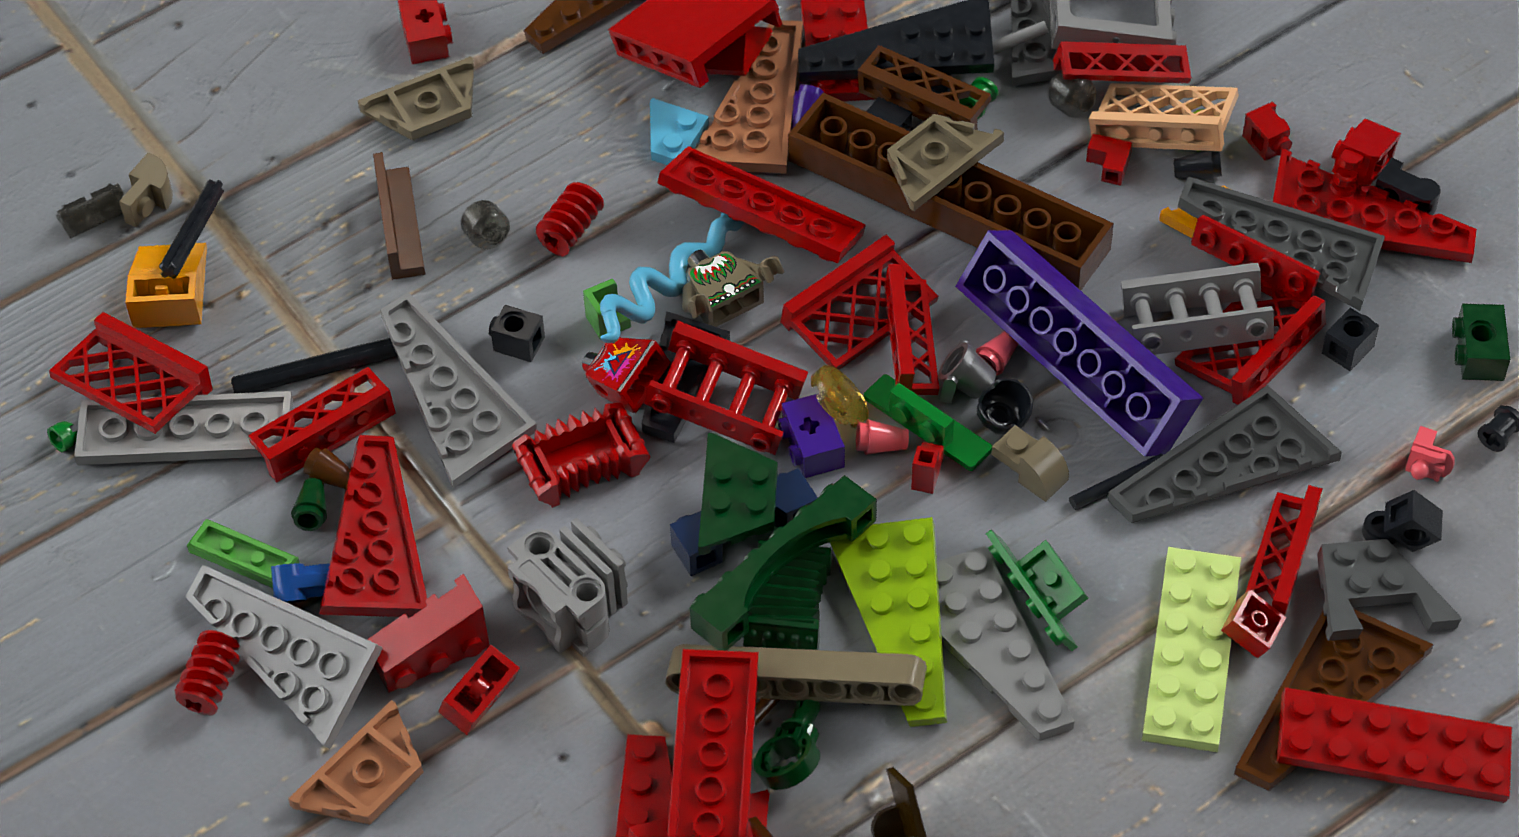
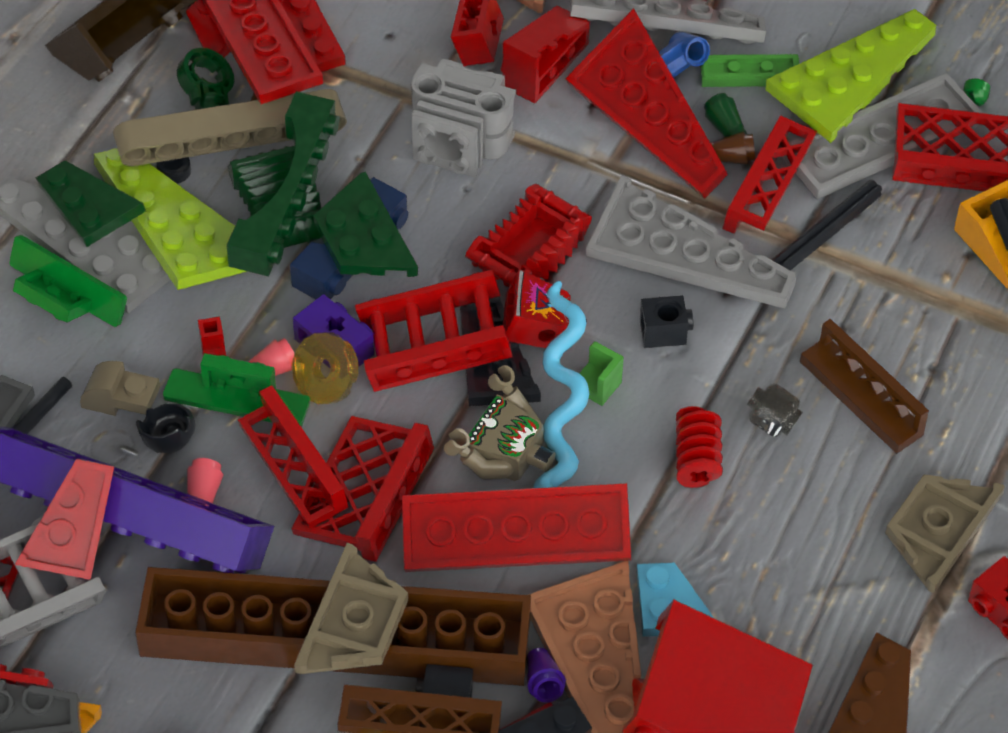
camera: 150 degrees right, 0 degrees up
flat silver piece [938,340,996,404] -> none
none -> wing [14,459,115,580]
none -> dark green wing [35,160,146,247]
none -> lime wing [765,9,937,143]

